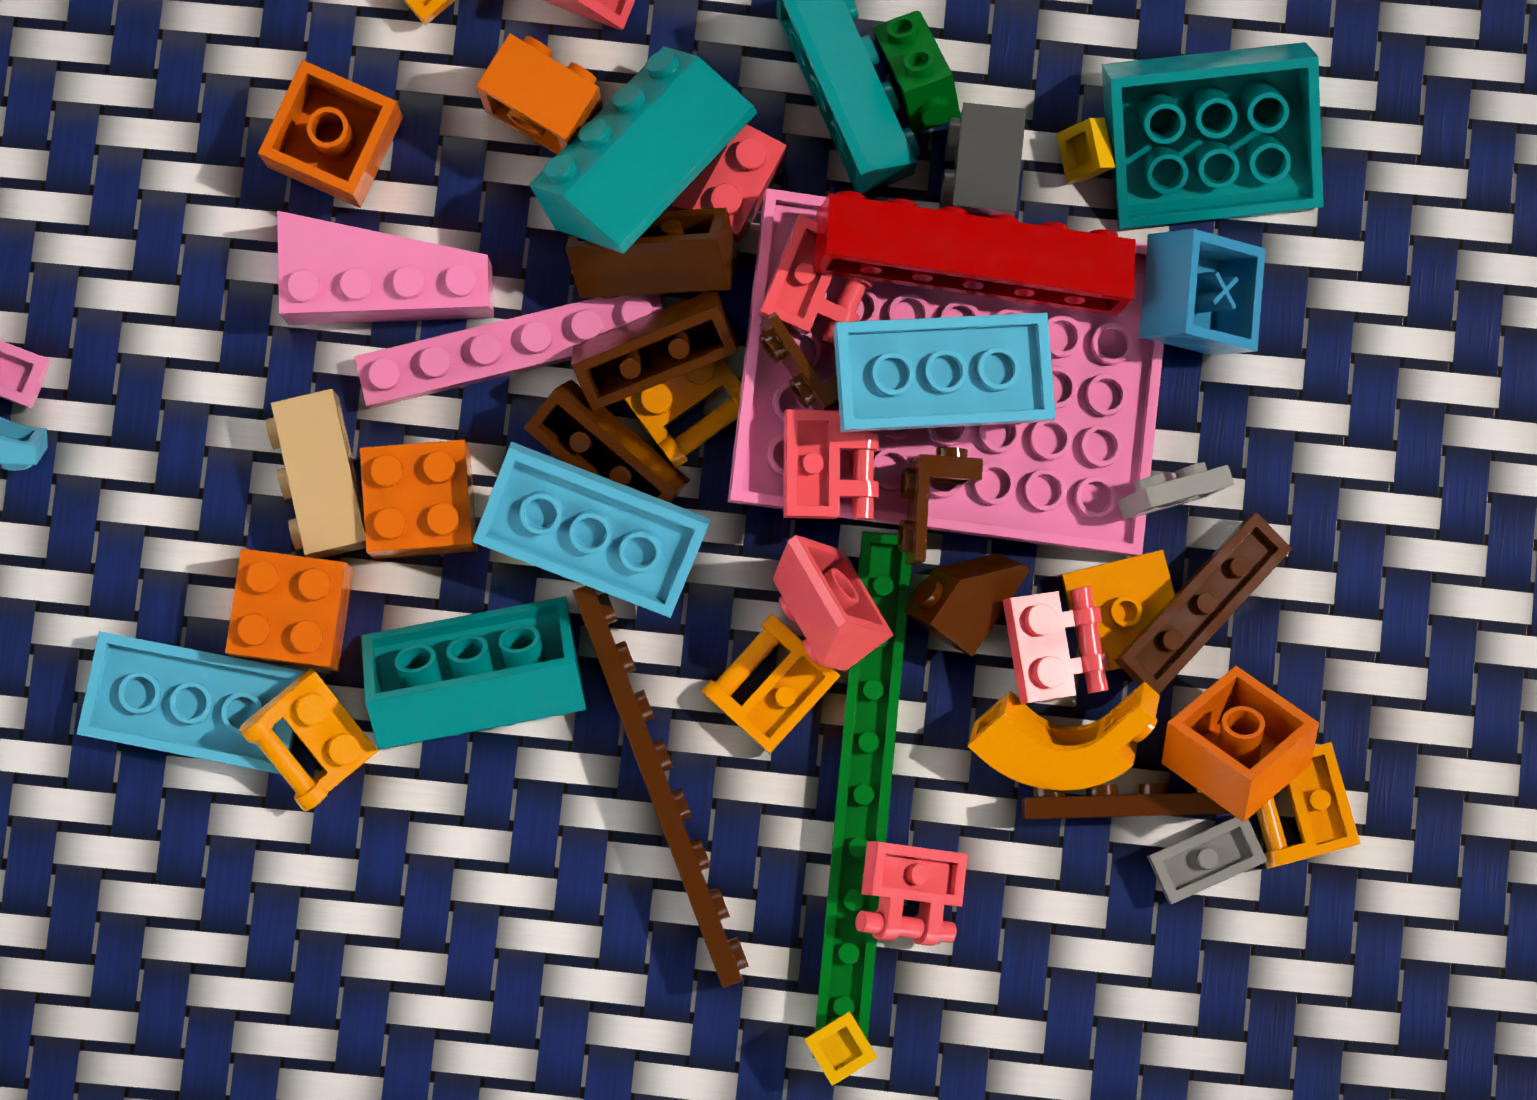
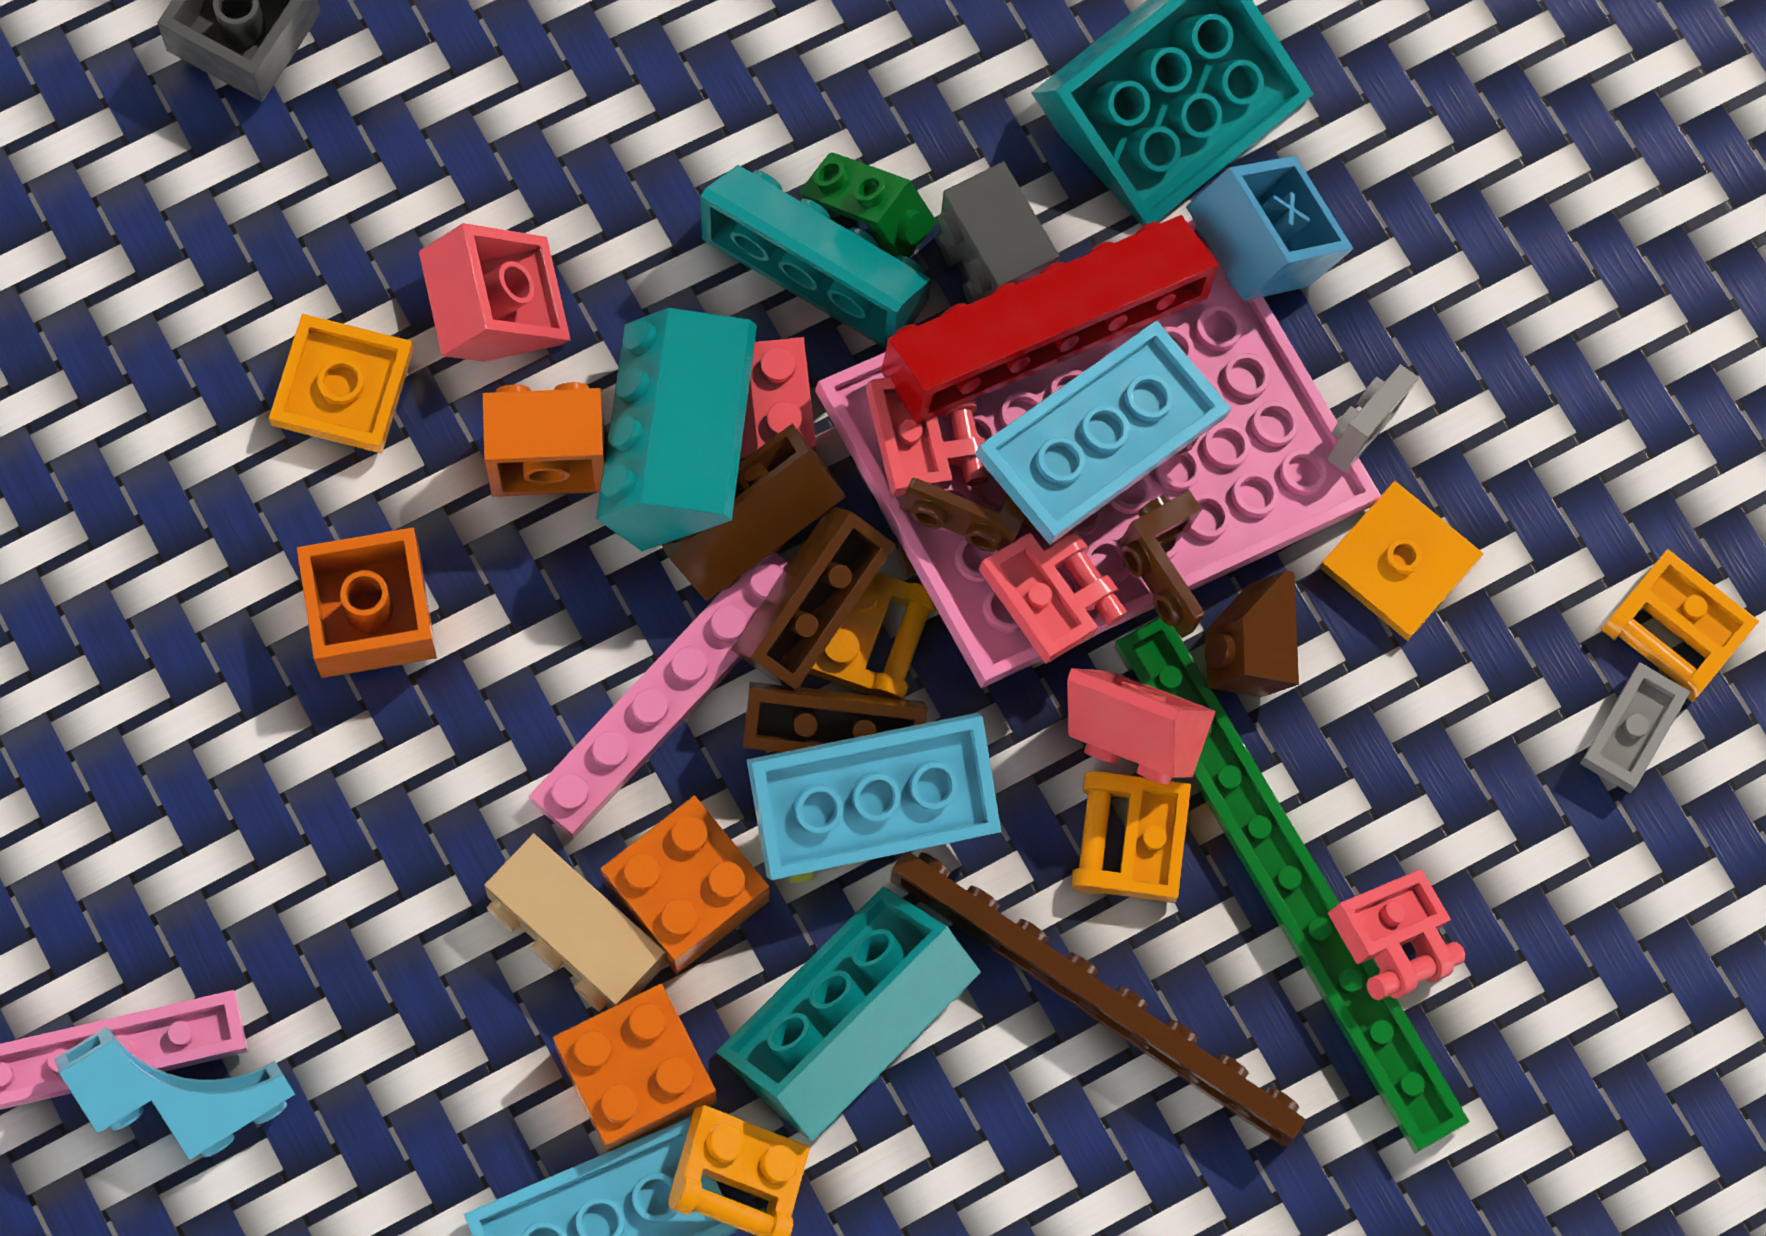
camera: 40 degrees left, 10 degrees down
bright pink wedge [277,211,494,325] -> none
yellow plate [804,1011,878,1086] -> none
light orange arch [968,682,1160,791] -> none
plate [1002,587,1110,705] -> none
reddish brown plate [1021,783,1231,819] -> none
yellow plate [1056,118,1115,183] -> none
reddish brown plate [1114,512,1292,694] -> none
orange brick [1162,666,1319,822] -> none

